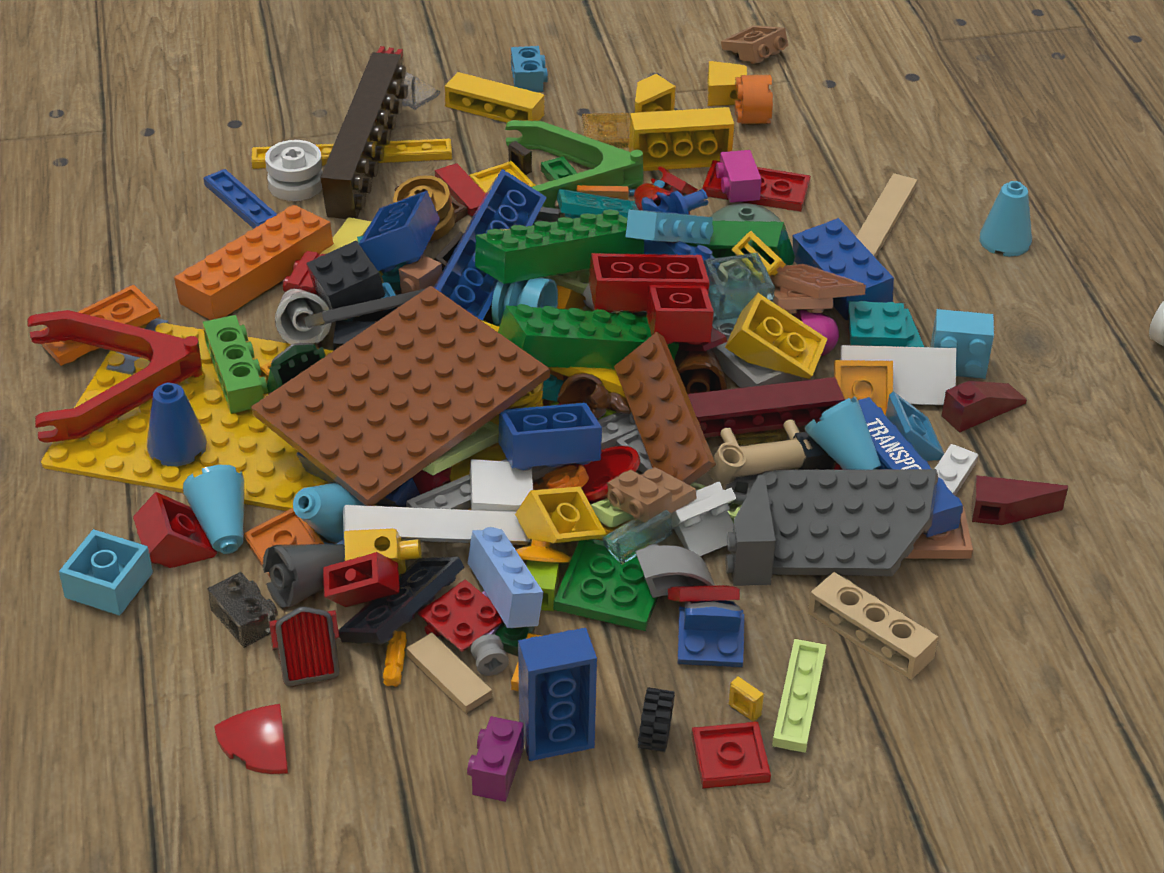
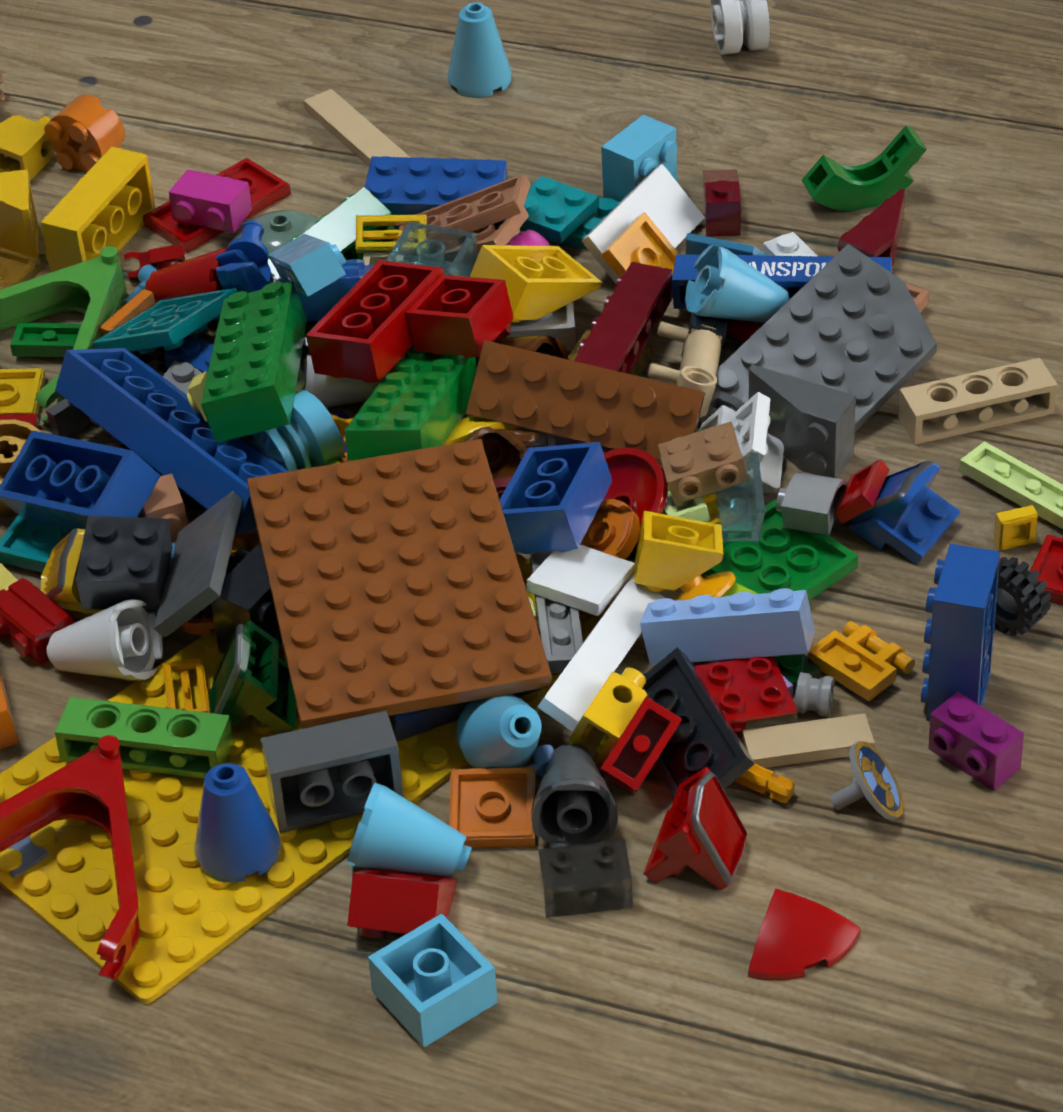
camera: 55 degrees left, 0 degrees up
none -> dark grey brick [261,710,404,833]
none -> green arch [801,125,927,211]
none -> shield [830,740,904,820]

